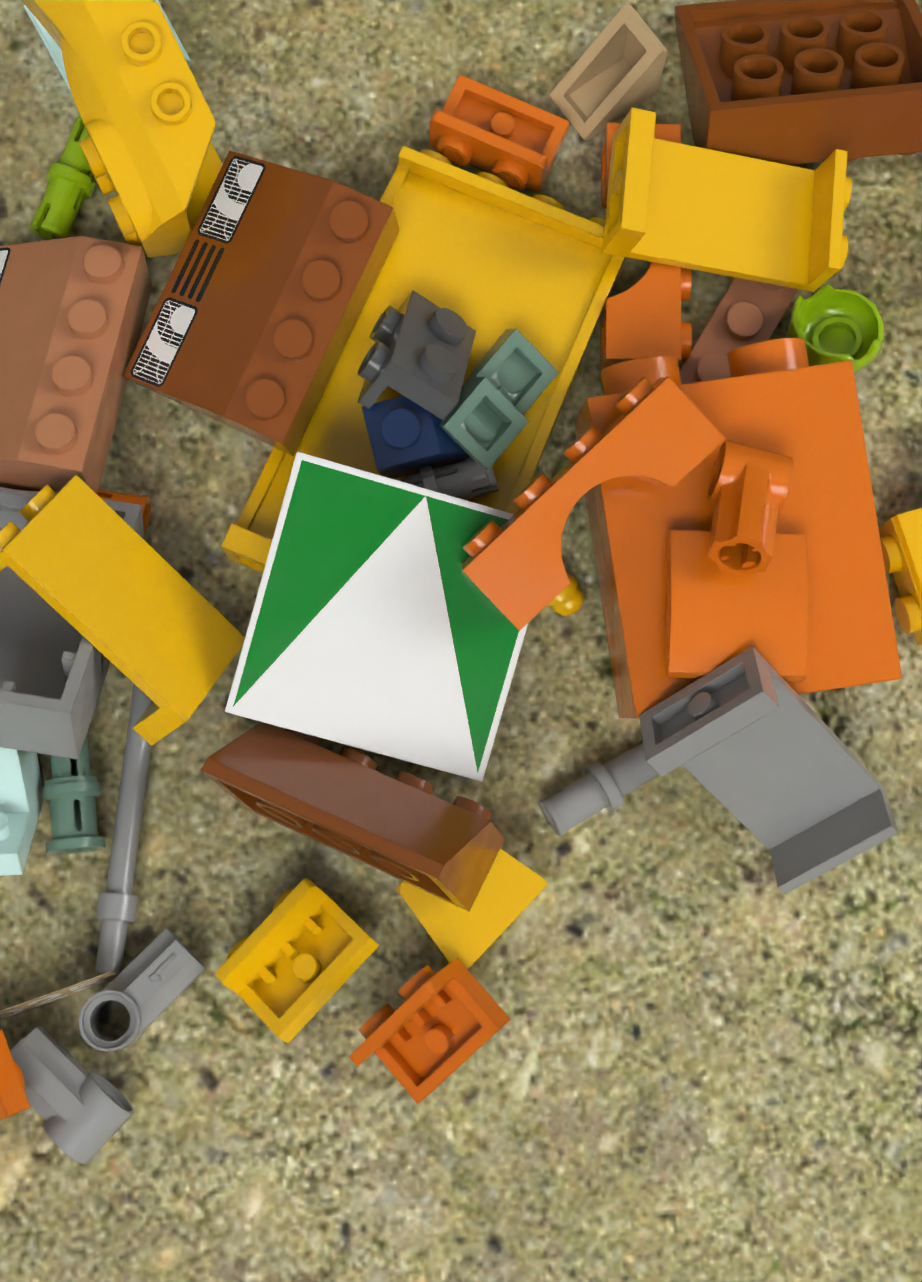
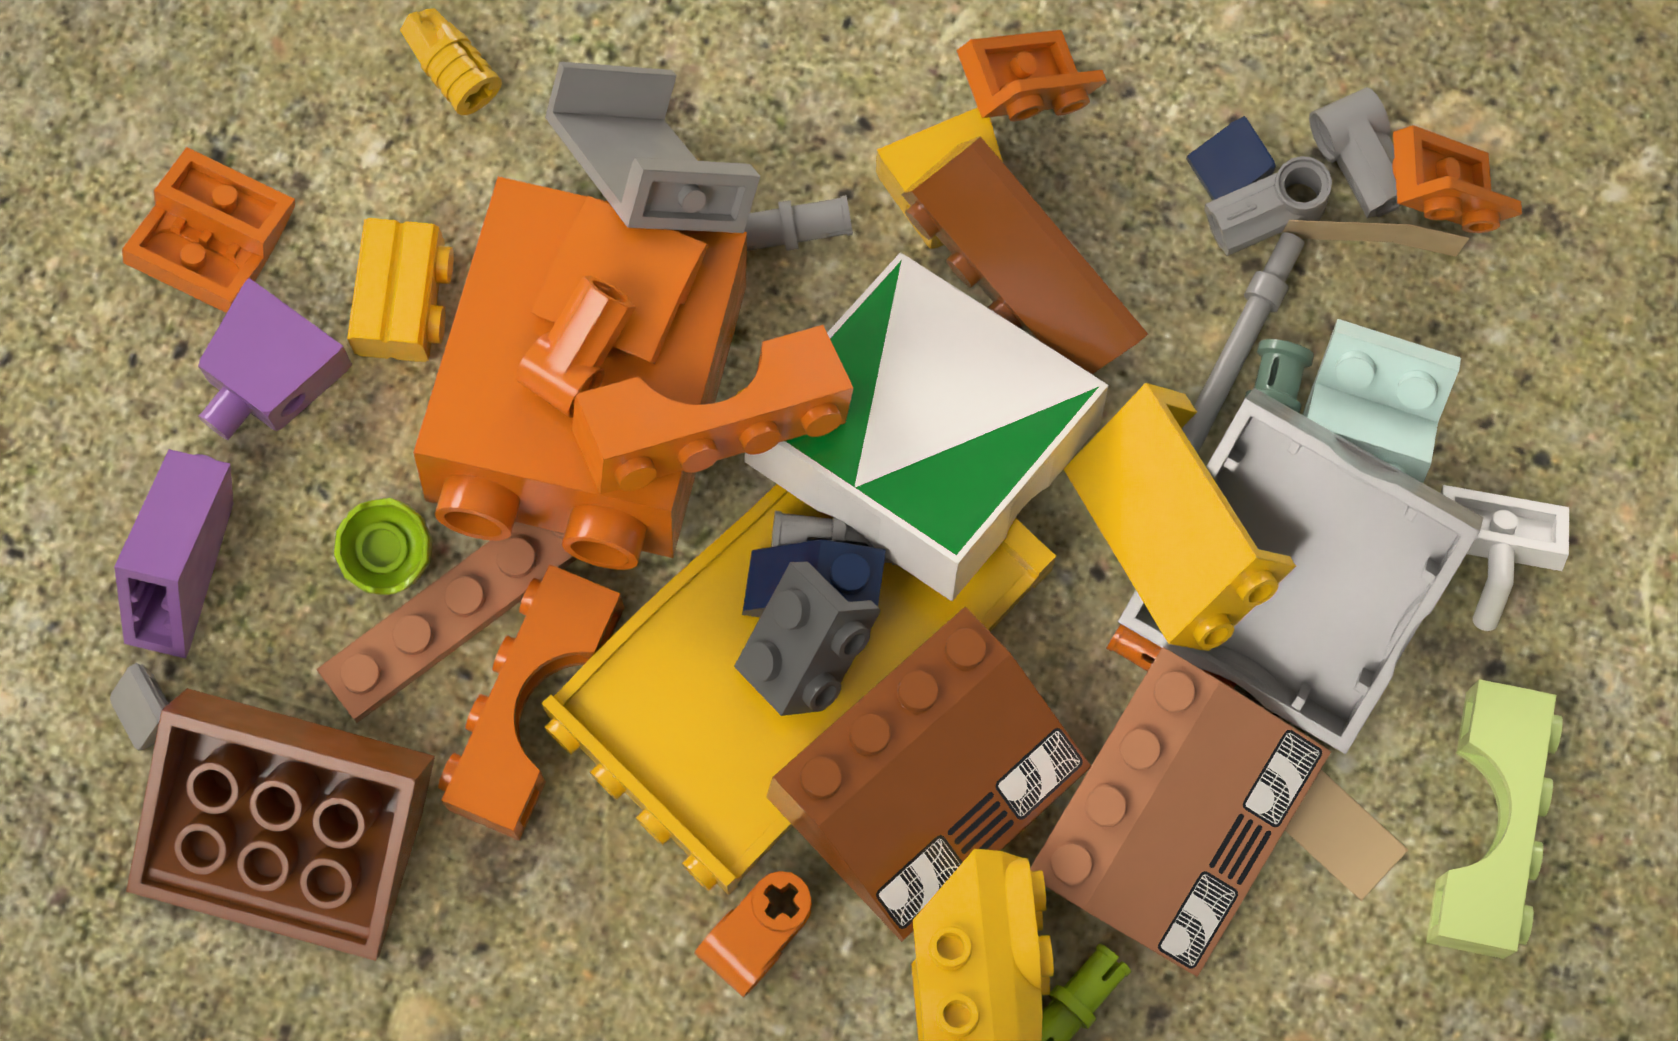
camera: 155 degrees left, 5 degrees down
yellow bracket [215,878,379,1044] -> none
orange bracket [429,74,570,194] -> none
sand green slope [439,329,559,470] -> none
tan slope [549,4,668,140] -> none
yellow panel [602,108,852,292] -> none
none -> orange piece [694,871,812,998]
none -> dark blue slope [1186,116,1276,201]

